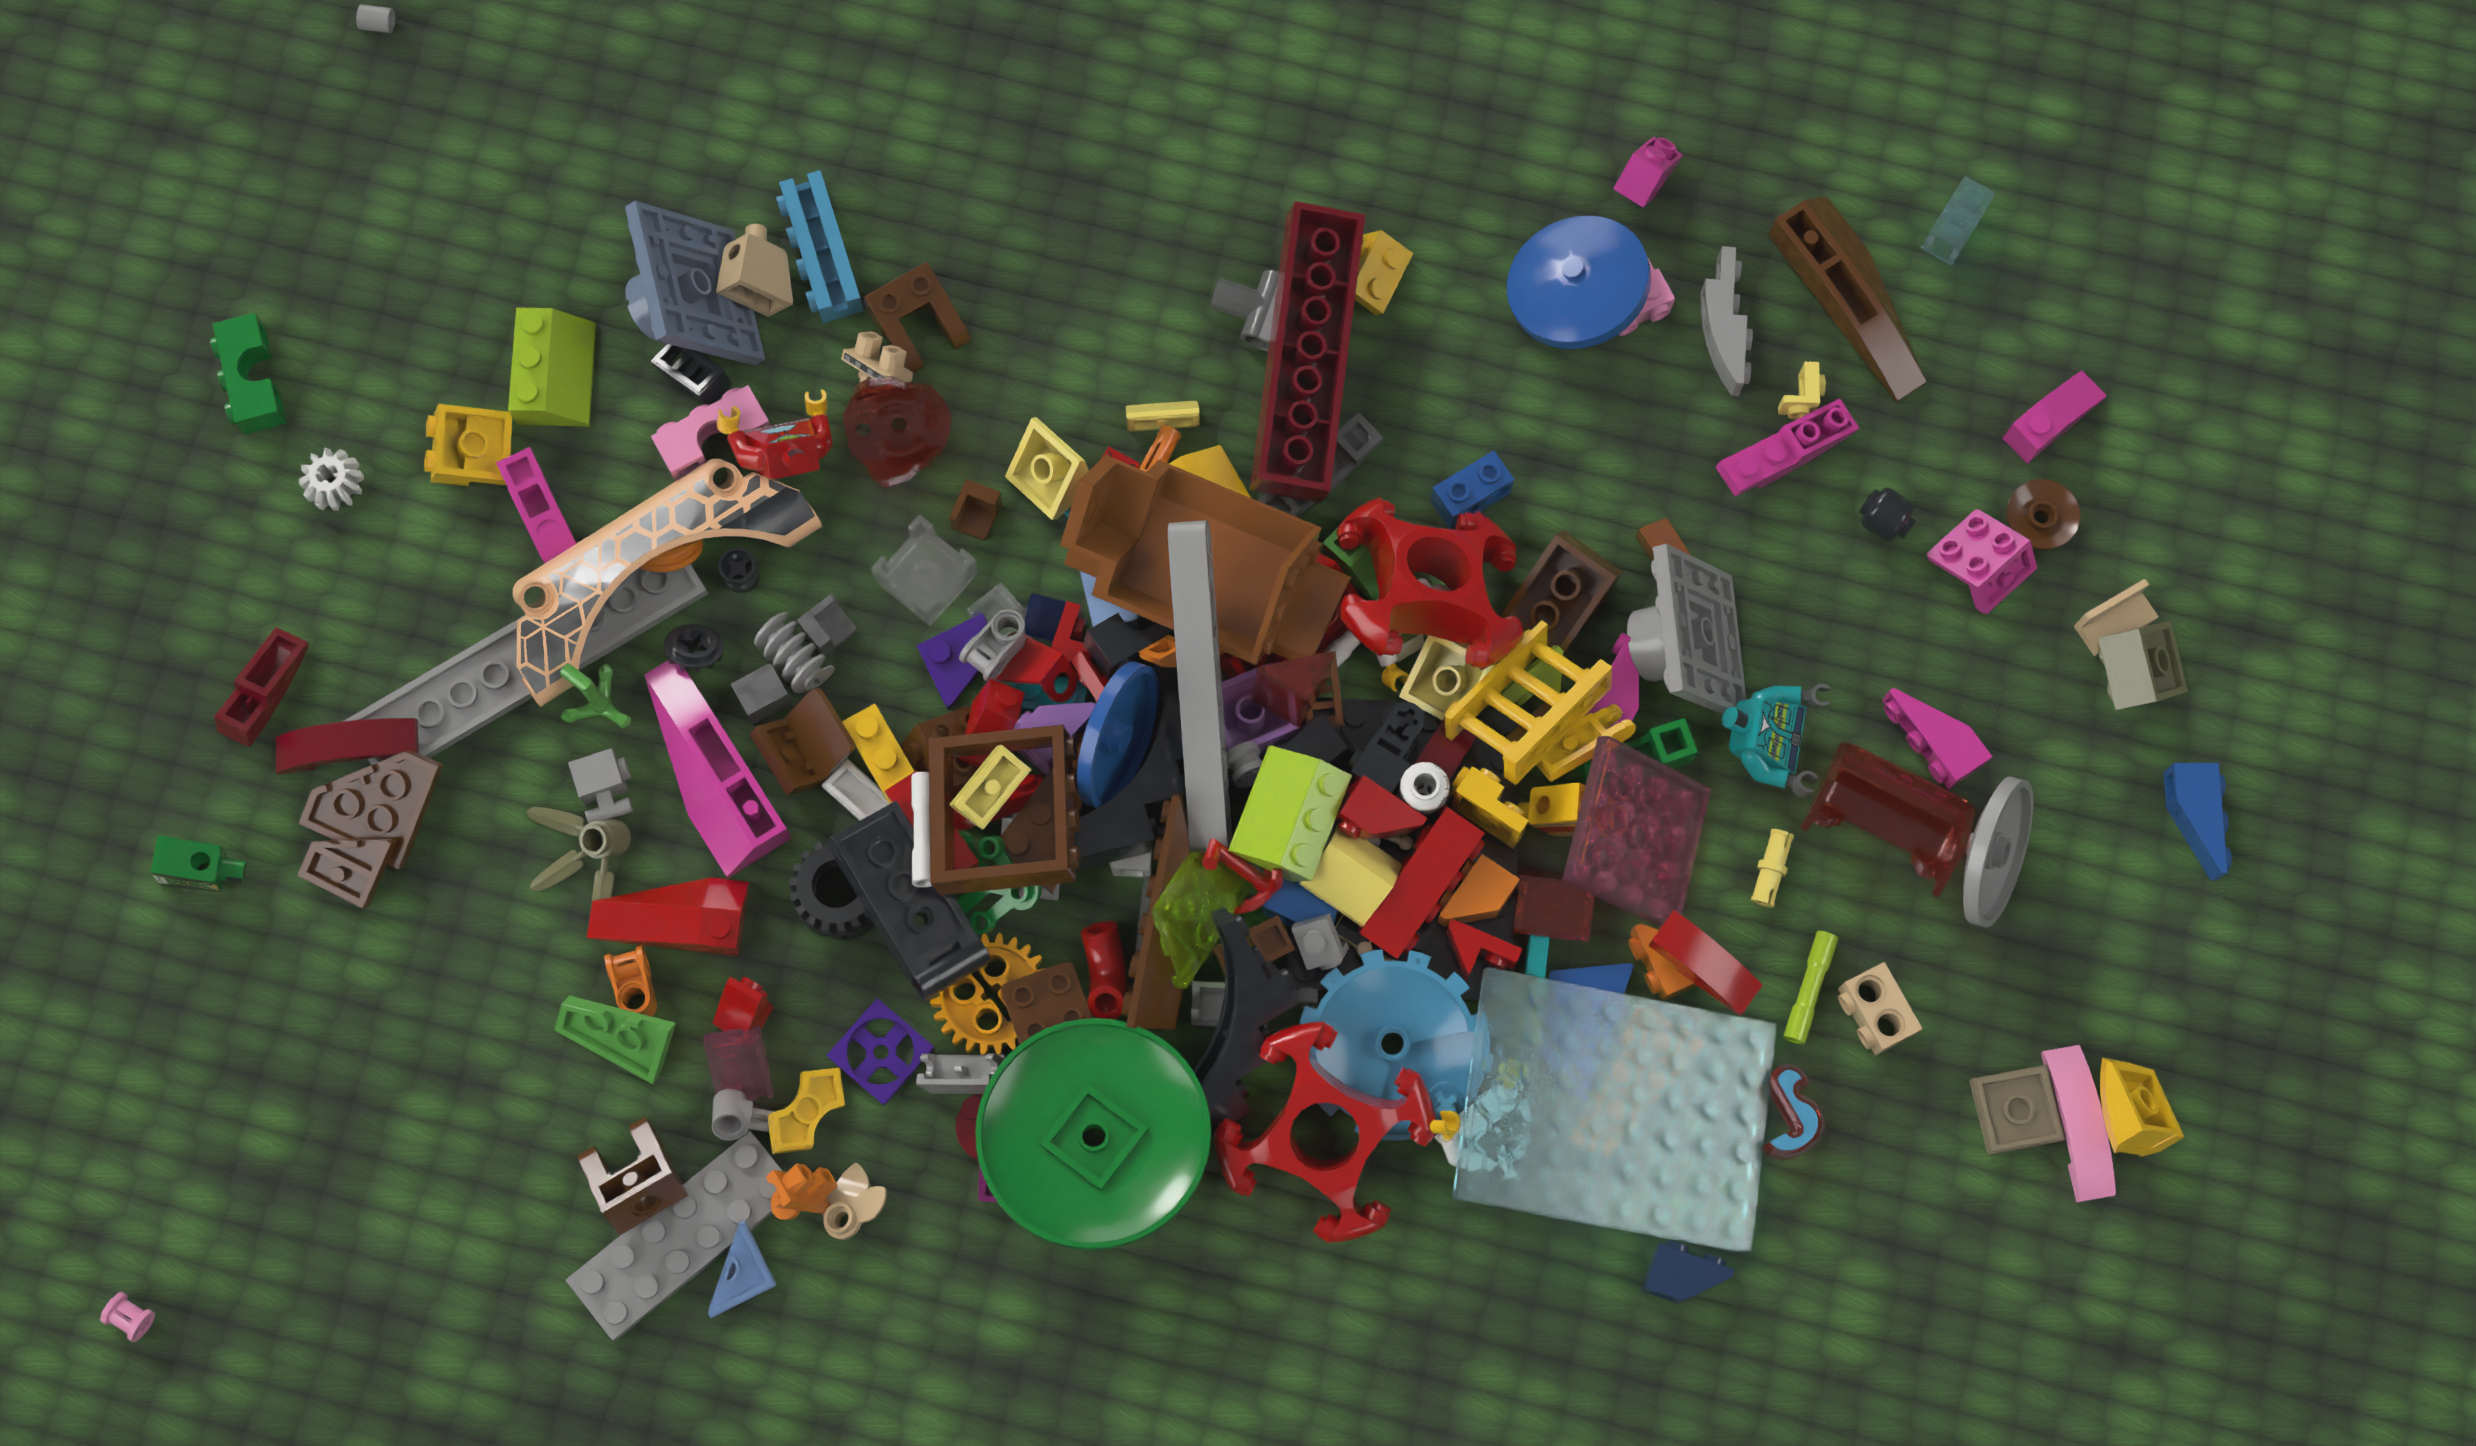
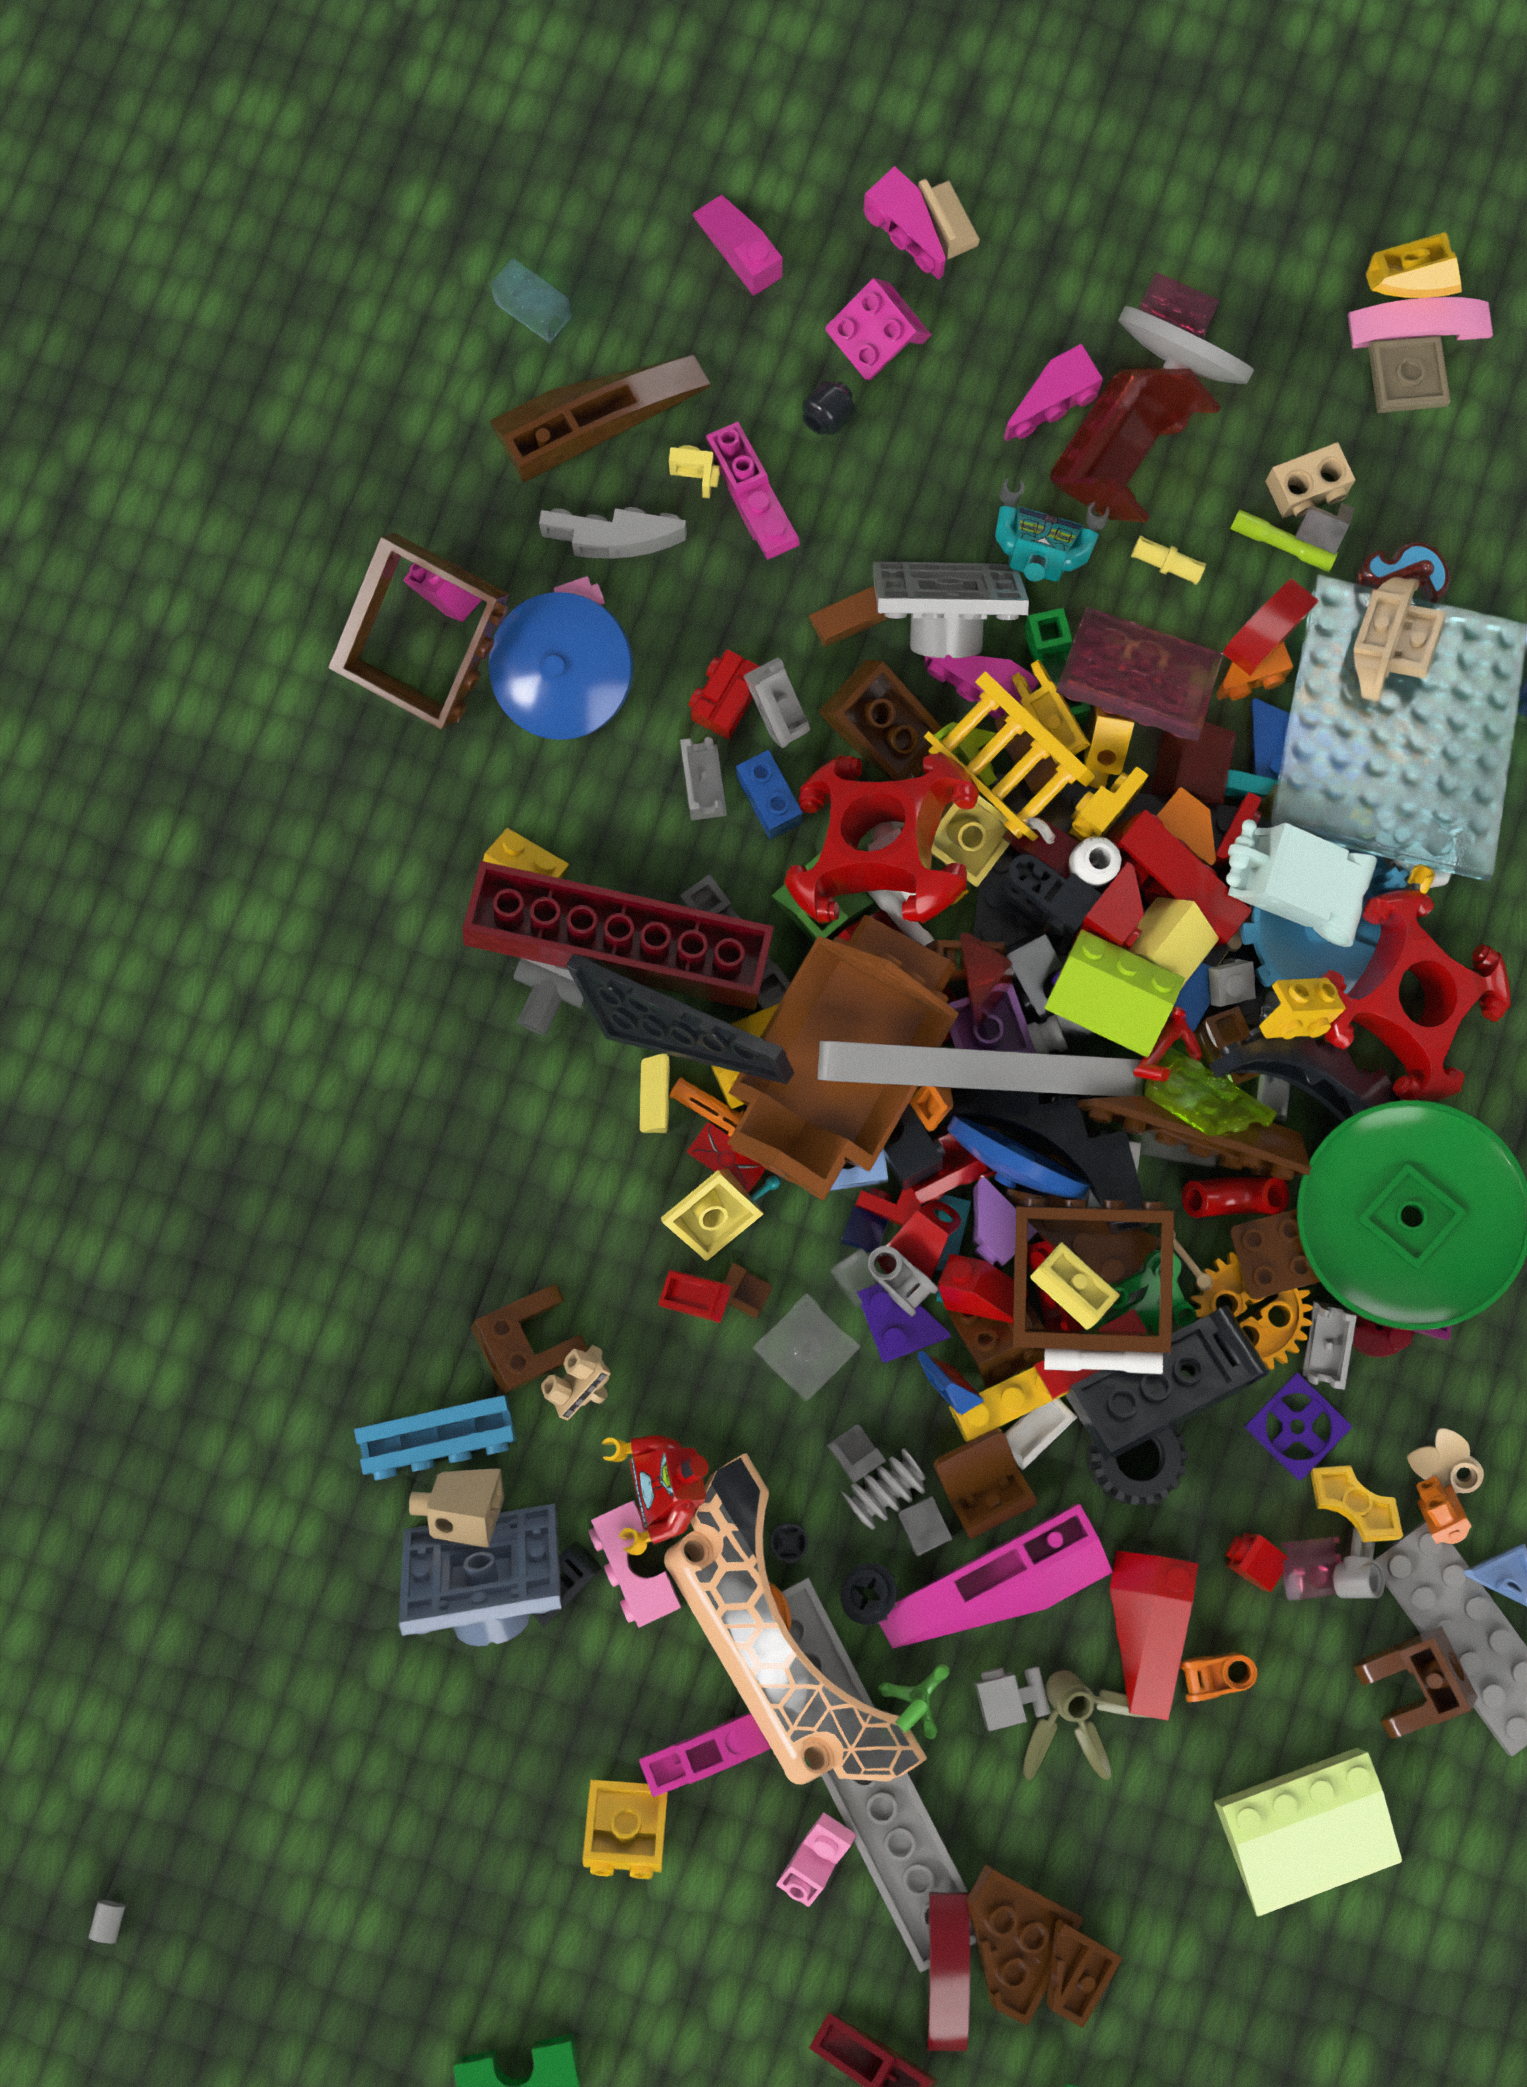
camera: 85 degrees left, 5 degrees up
white gear [298,448,364,511] -> none
lime slope [508,308,597,427] -> none
bright green wing [554,995,676,1084] -> none
clear red piece [843,377,952,487] -> none
reddish brown dish [2006,479,2080,550] -> none
slope [2098,620,2188,710] -> none
blue slope [2163,763,2232,881] -> none
none -> reddish brown window [329,533,509,729]
none -> black wing [566,954,794,1084]
none -> red tile [658,1269,732,1323]
none -> light grey hinge [680,737,727,821]
none -> red brick [688,650,760,739]
none -> light grey hinge [744,657,811,748]
none -> bright pink slope [776,1812,857,1907]
none -> dark pink slope [863,166,946,280]
none -> blue slope [917,1351,984,1415]
none -> white leg [1027,817,1055,844]
none -> clear pink plate [1138,272,1220,339]
none -> tan hinge [1173,1231,1213,1291]
none -> yellowish green slope [1214,1748,1402,1916]
none -> light aqua piece [1226,819,1377,947]
none -> yellow bracket [1259,978,1346,1039]
none -> flat silver panel [1295,503,1355,554]
none -> tan plate [1354,577,1446,701]

